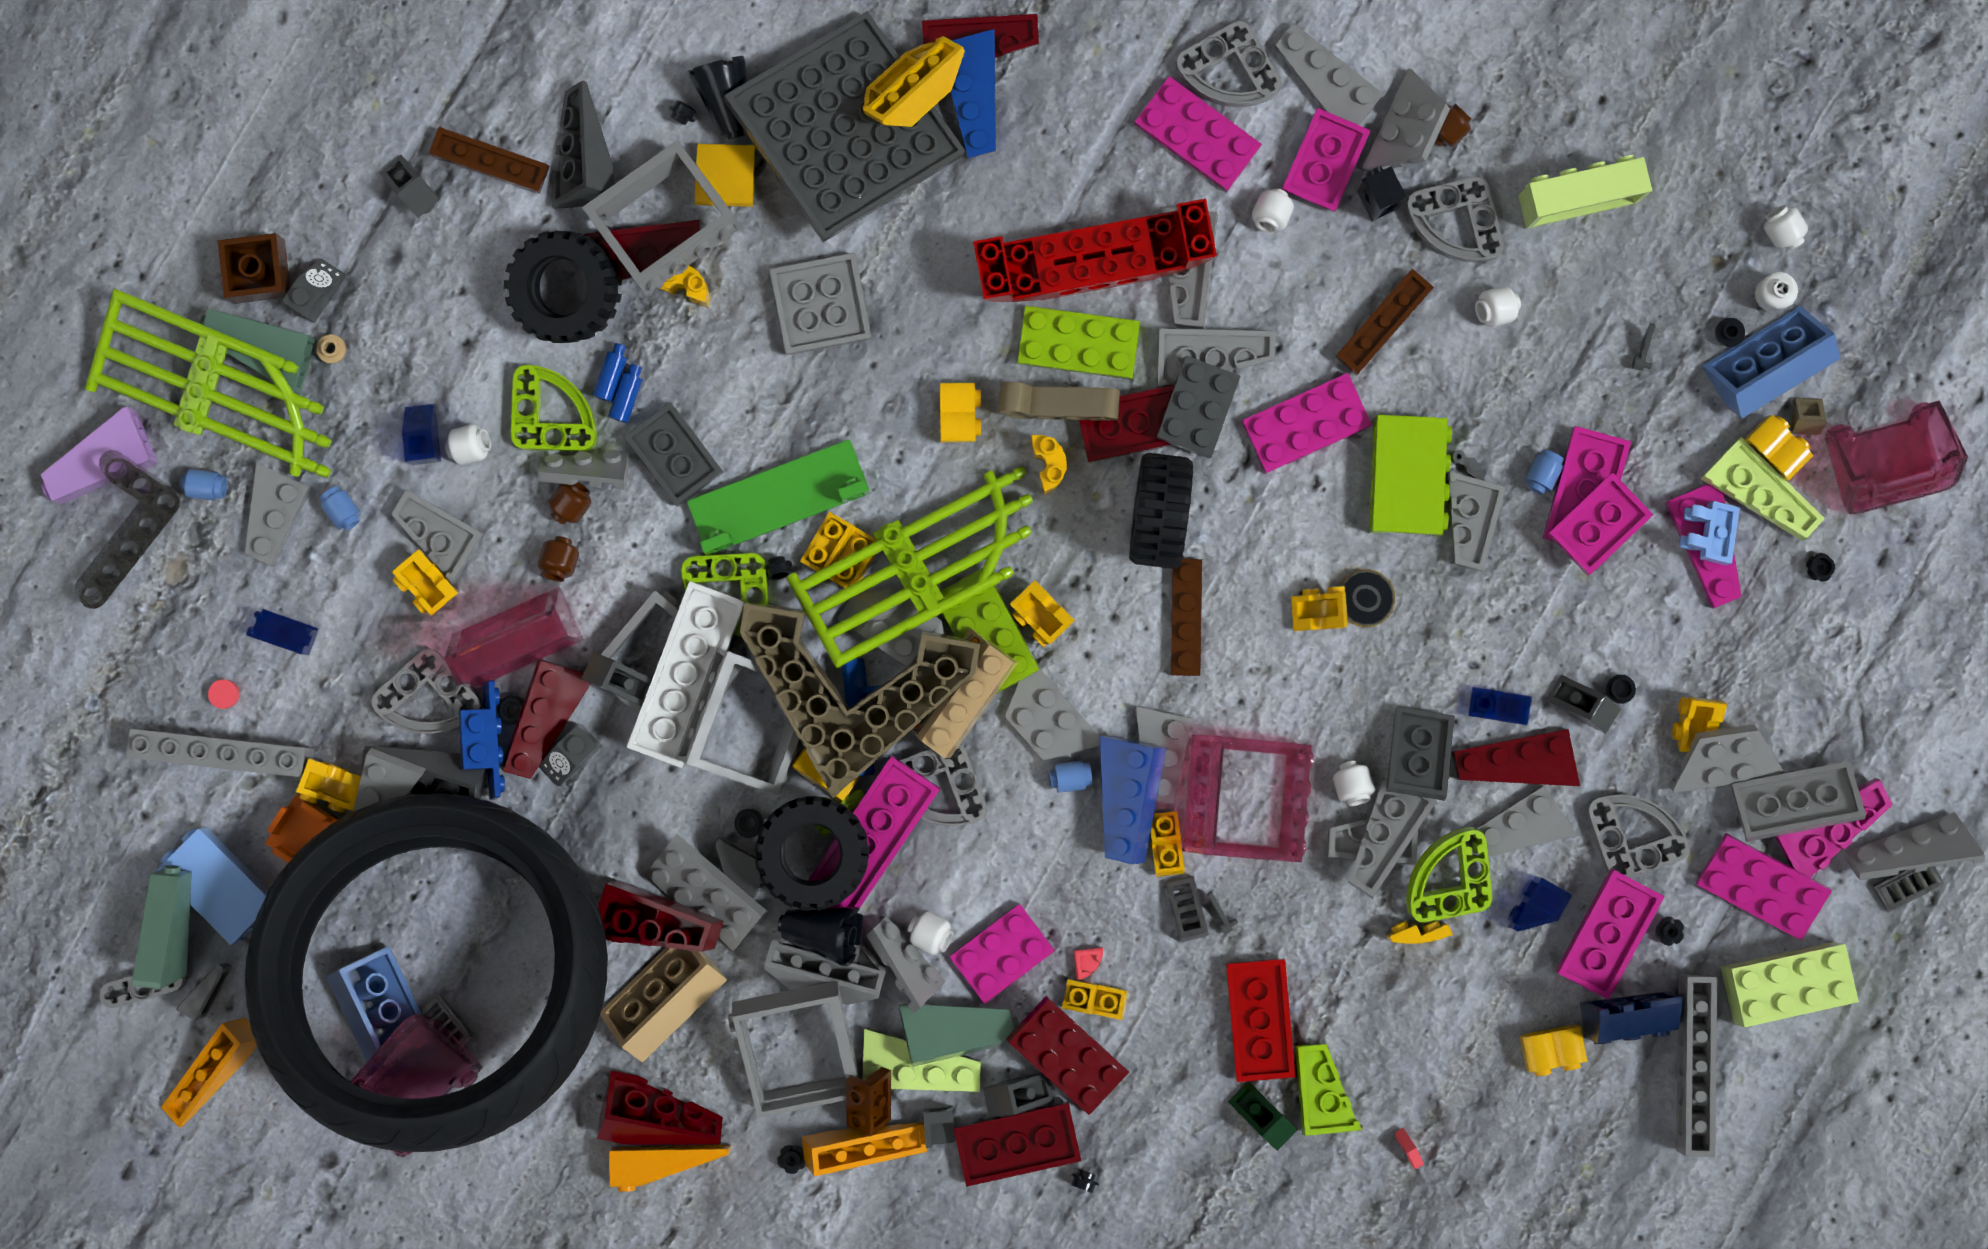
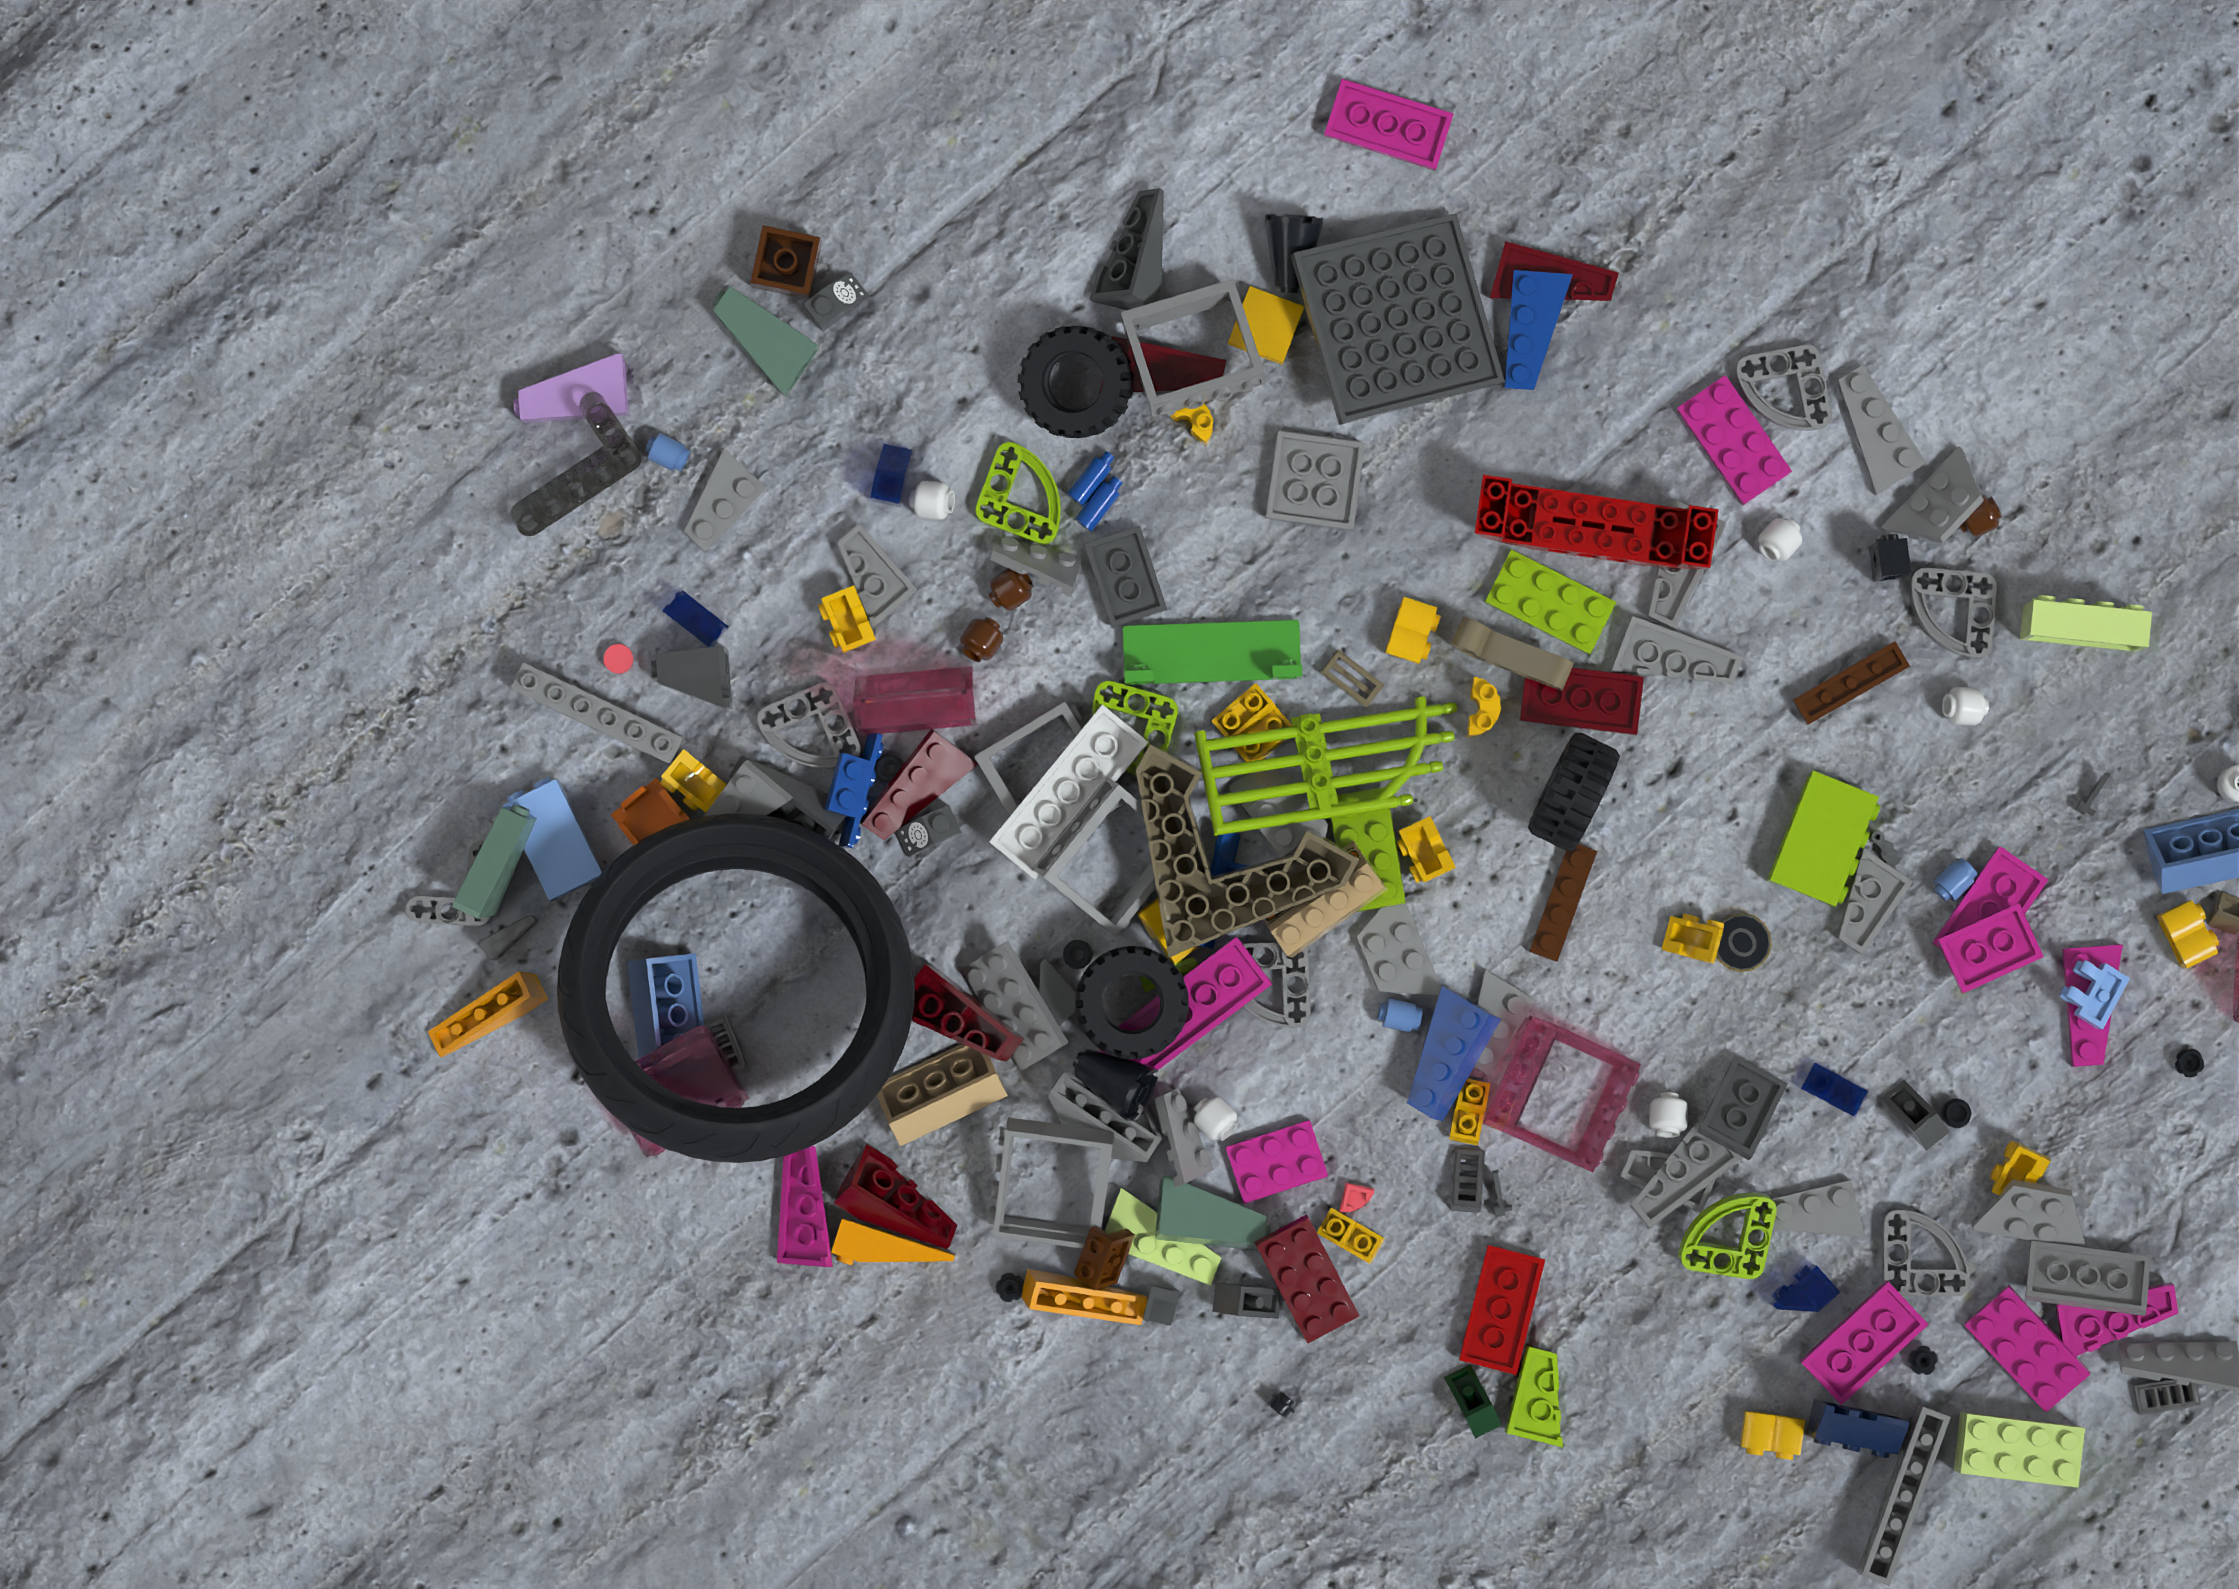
camera: 20 degrees right, 0 degrees up
lime piece [85,288,332,478] -> none
tan plate [316,334,347,364] -> none
medium blue brick [319,486,362,531] -> none
dark grey slope [380,155,440,218] -> none
reddish brown plate [429,127,549,194] -> none
dark grey slope [581,652,652,707] -> none
black plate [669,100,697,125] -> none
black plate [764,556,792,580] -> none
yellow wedge [863,36,965,127] -> none
dark red plate [953,1102,1081,1187] -> none
dark grey plate [1155,355,1240,459] -> none
dark pink plate [1241,373,1372,474] -> none
dark pink plate [1282,108,1371,212] -> none
yellow slope [1385,920,1453,944] -> none
coral tile [1394,1128,1424,1169] -> none
dark red wing [1452,729,1580,786] -> none
yellowish green wing [1700,437,1825,541] -> none
black plate [1715,318,1745,347] -> none
none -> dark grey slope [651,646,733,709]
none -> dark pink wing [777,1146,833,1267]
none -> dark tan tile [1320,649,1384,708]

